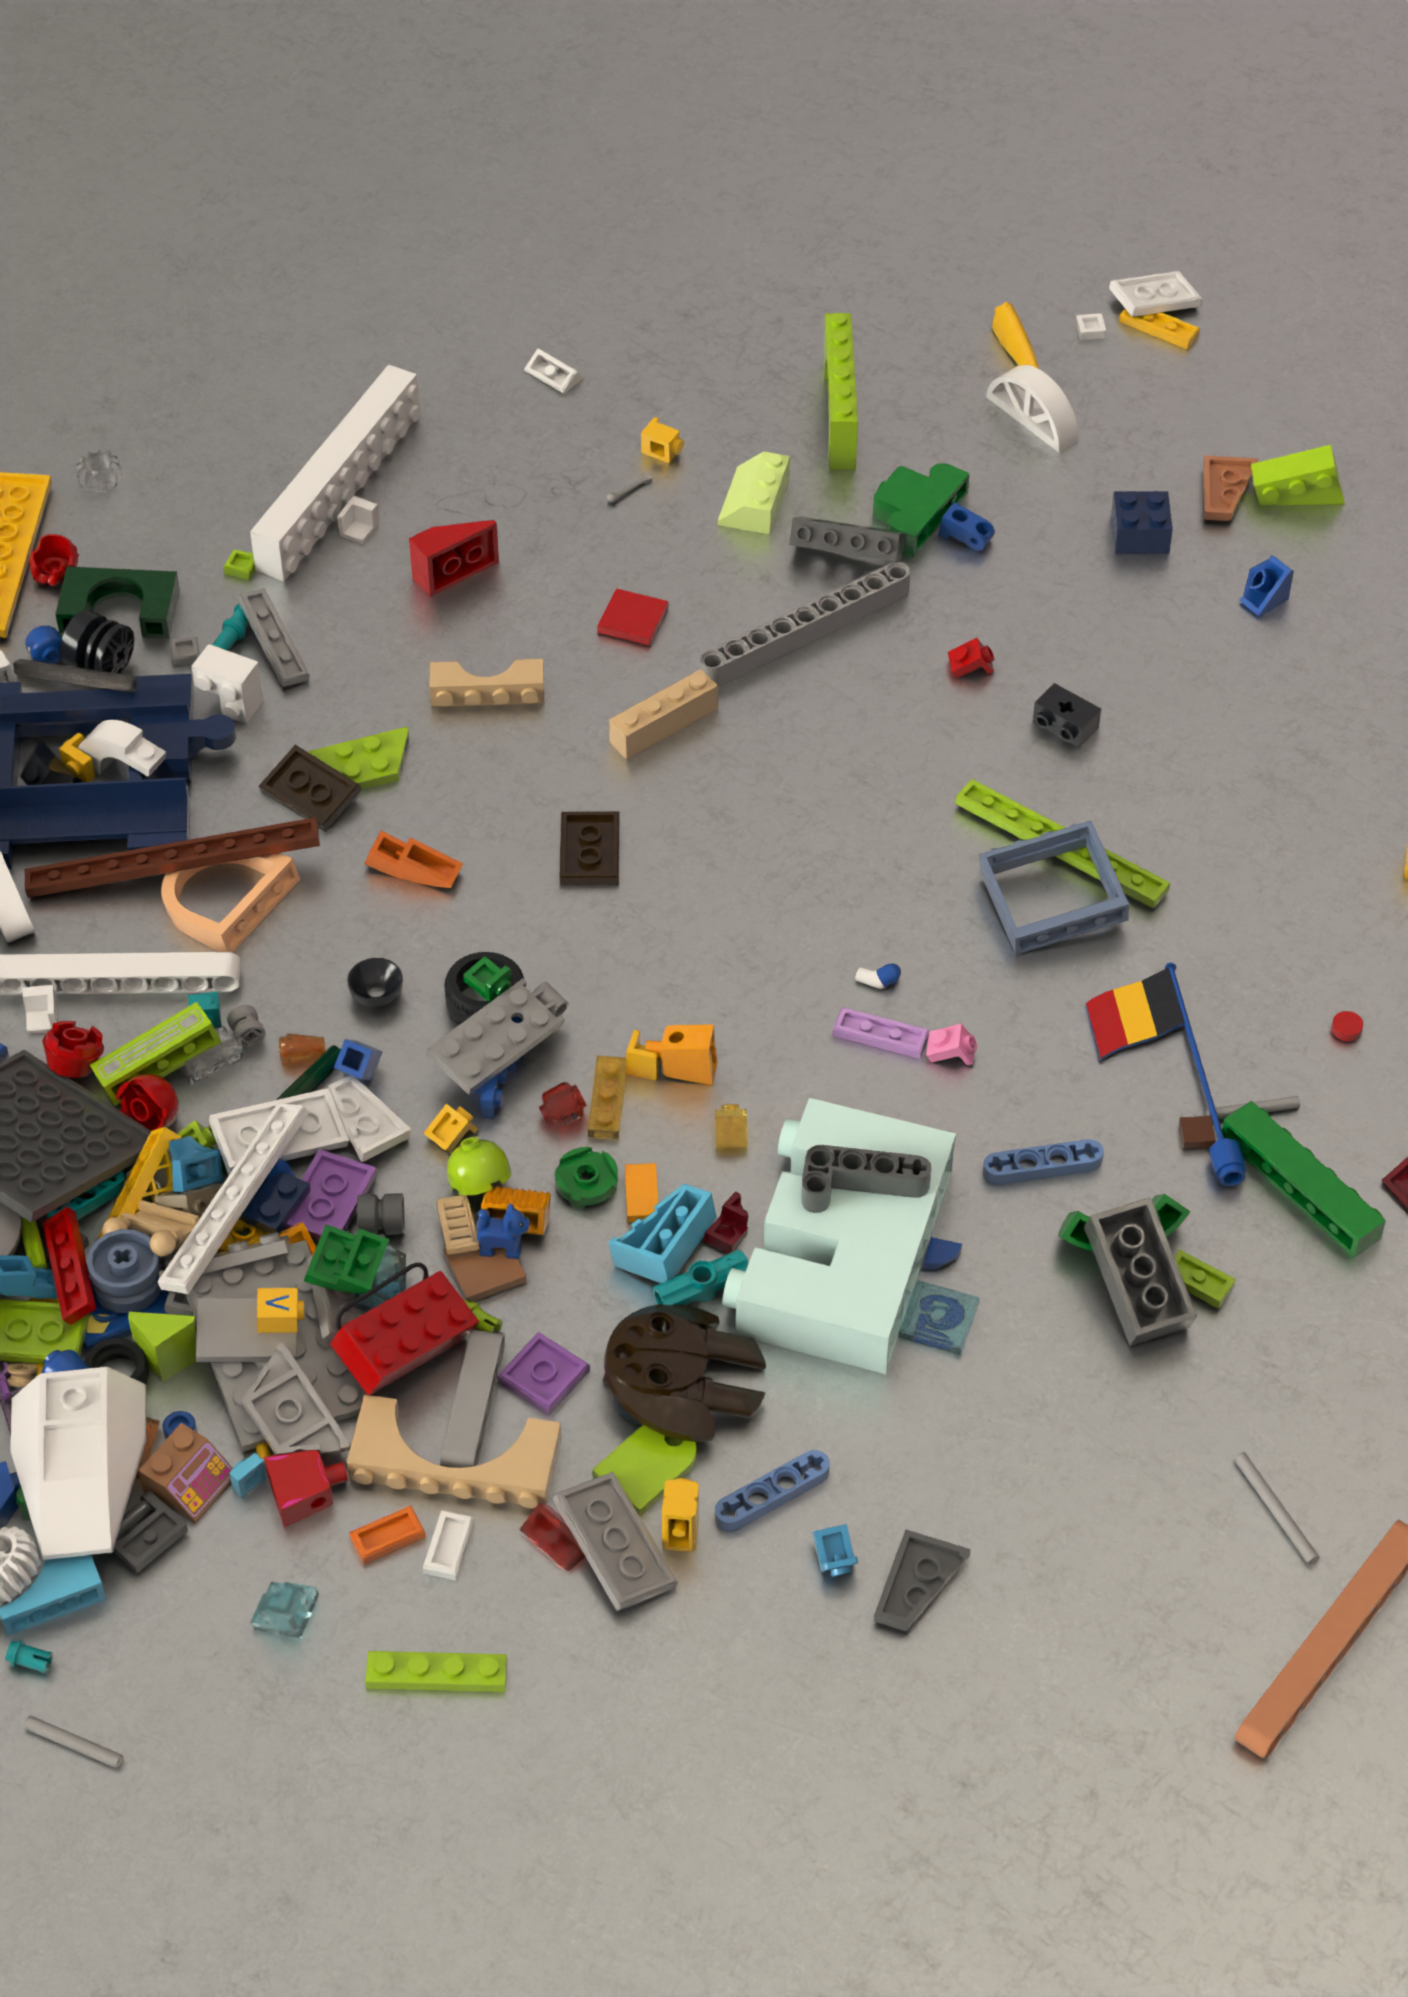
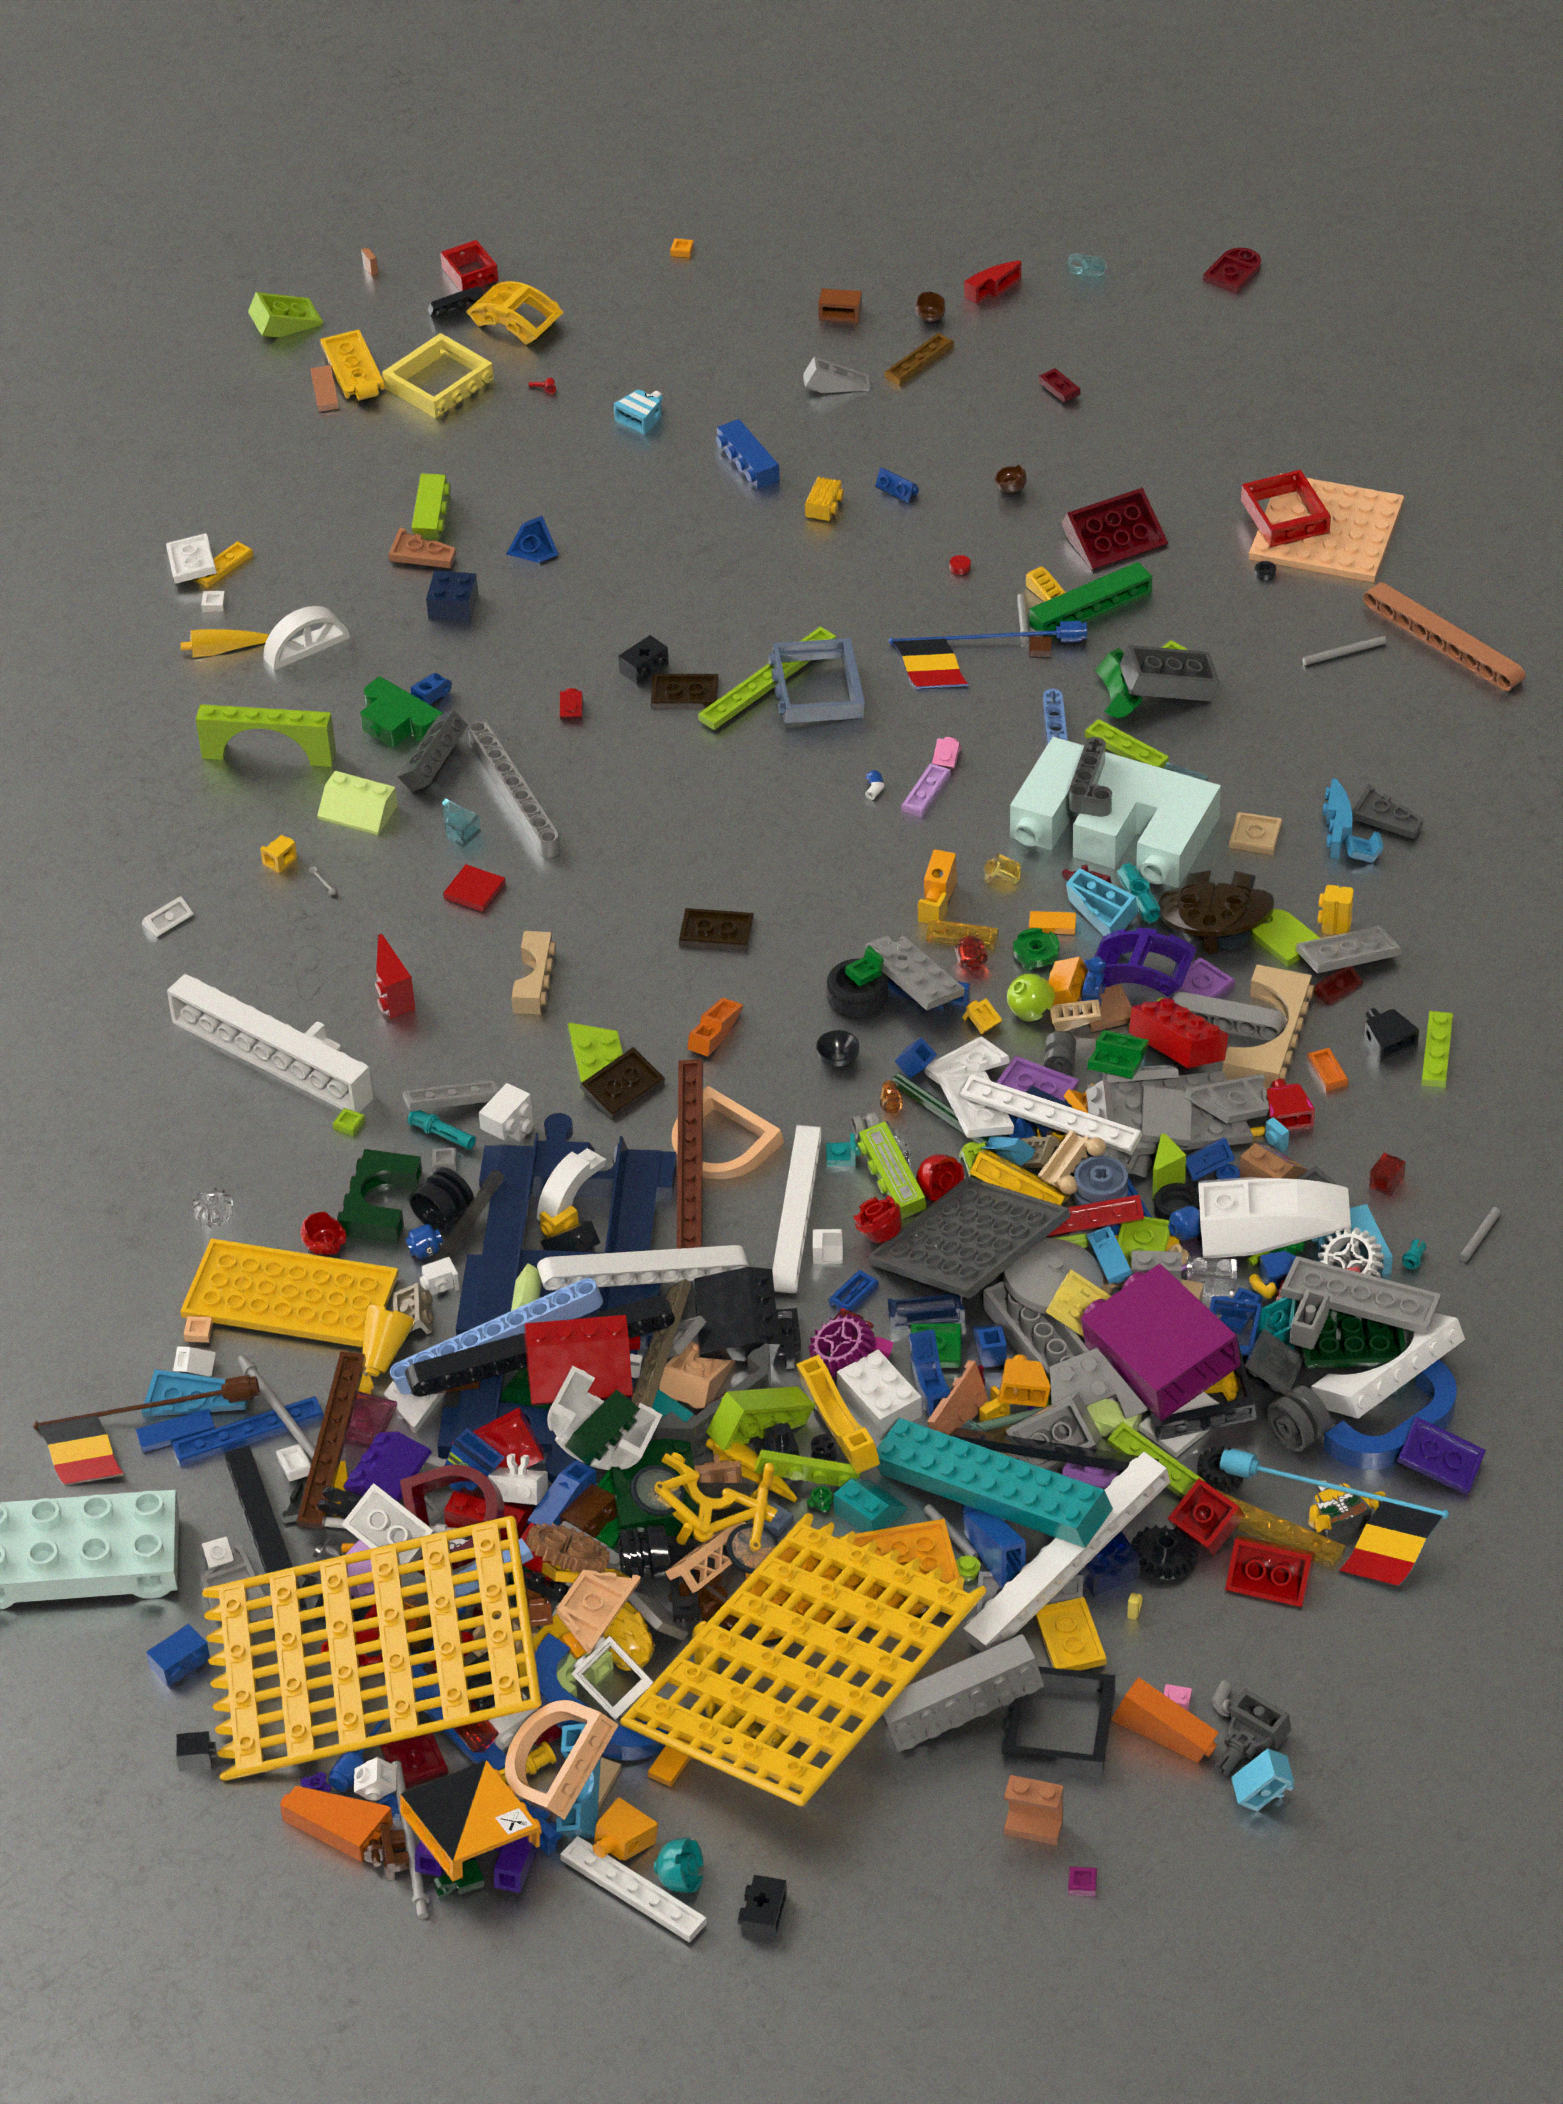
camera: 80 degrees left, 5 degrees down
clear light blue brick [250,1581,319,1638] -> none
yellow brick [257,1288,304,1333] -> none
black piece [336,1262,429,1331] -> none
white tile [423,1510,474,1581] -> none
tan brick [609,669,718,760] -> none
medium blue beam [715,1450,829,1531] -> none
none -> clear light blue slope [442,798,481,847]
none -> dark brown tile [651,674,719,709]
none -> yellow slope [1026,566,1066,602]
none -> lime plate [1085,719,1169,768]
none -> dark purple window [1086,928,1197,997]
none -> blue tile [1186,1137,1235,1181]
none -> tan tile [1229,812,1282,855]
none -> dark azure slope [1322,778,1353,859]
none -> black torso [1364,1008,1419,1062]
none -> clear red brick [1369,1152,1406,1196]

